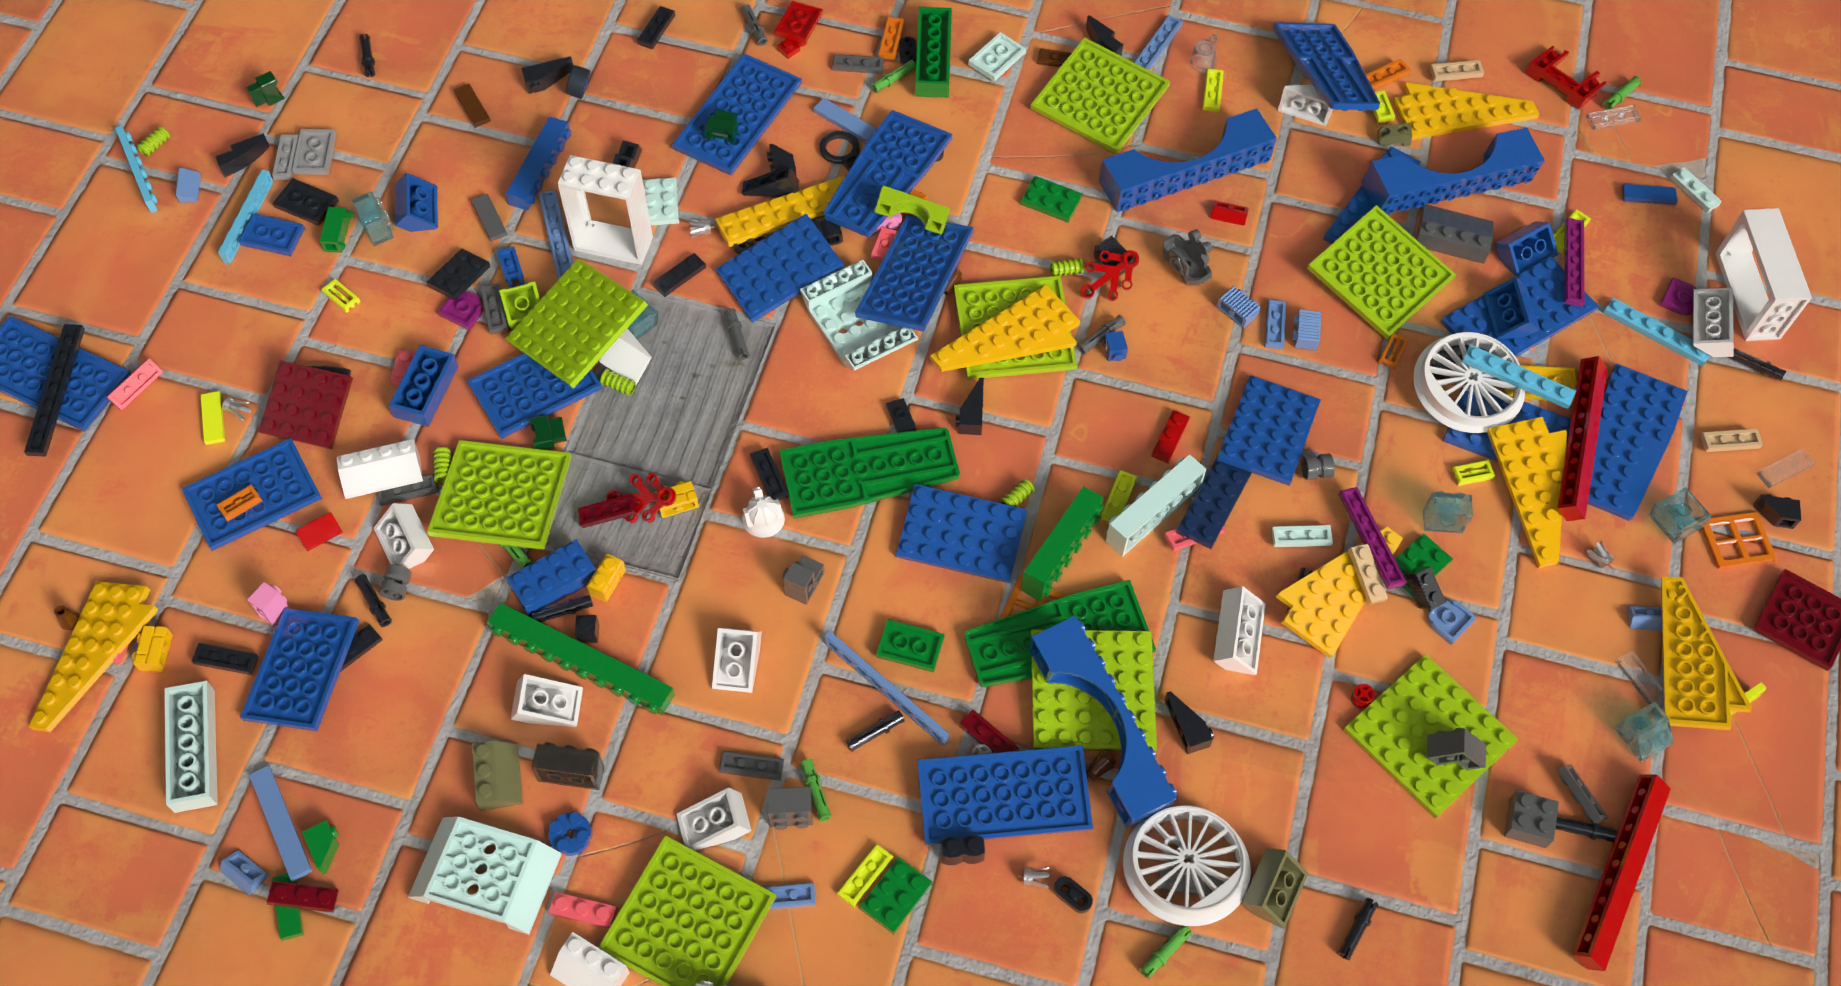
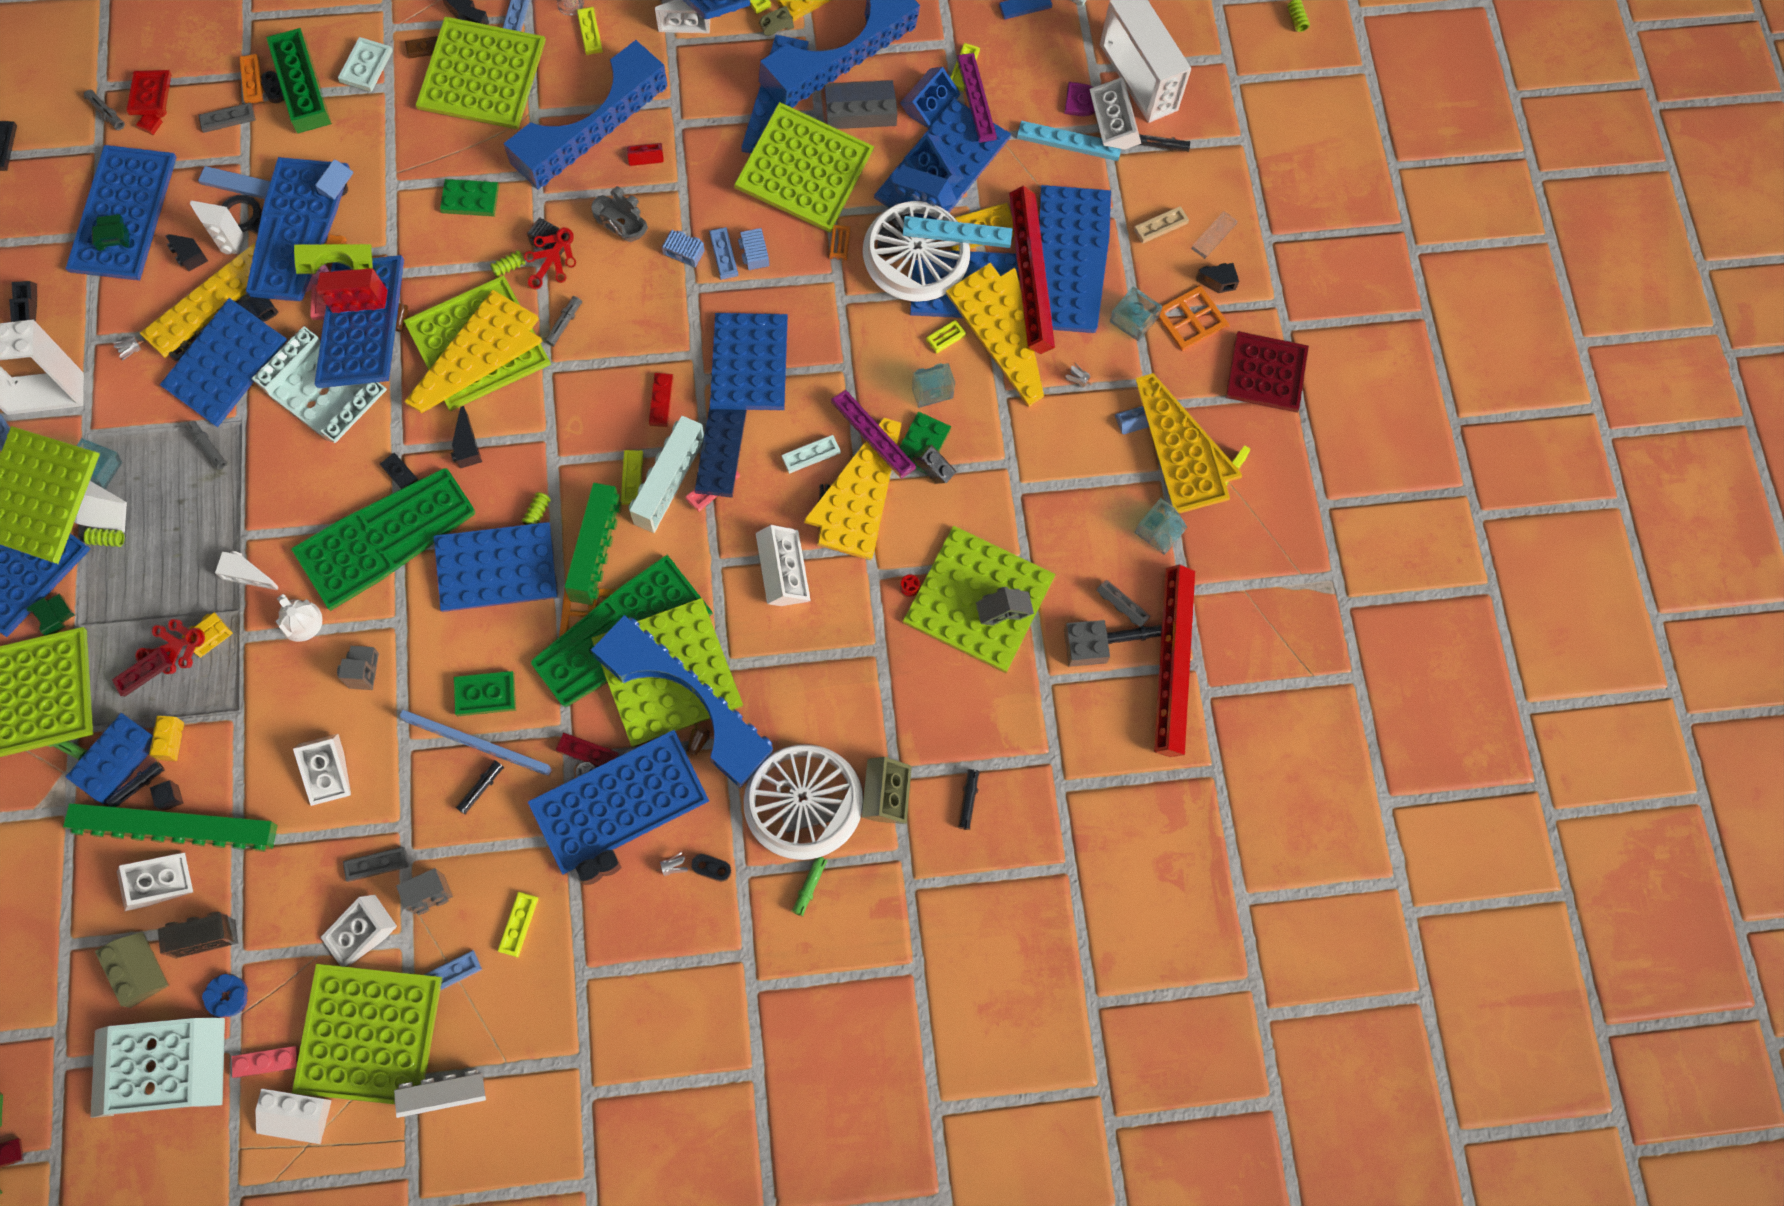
camera: 25 degrees left, 10 degrees up
light aqua plate [643,177,679,226] -> none
black plate [653,253,706,297] -> none
black slope [742,166,799,197] -> none
black plate [750,448,789,500] -> none
bright green pin [800,759,832,822] -> none
green plate [860,857,932,935] -> none
bright green pin [871,60,916,93] -> none
blue brick [1103,331,1128,361] -> none
black slope [1164,691,1214,754] -> none
dark grey wheel [1301,453,1335,480] -> none
tan plate [1348,544,1388,605] -> none
medium blue tile [1428,600,1477,645] -> none
clear tile [1615,650,1664,710] -> none
none -> white slope [190,201,245,254]
none -> white slope [215,551,278,590]
none -> medium blue slope [315,159,353,200]
none -> red brick [316,268,388,313]
none -> blue slope [892,165,957,207]

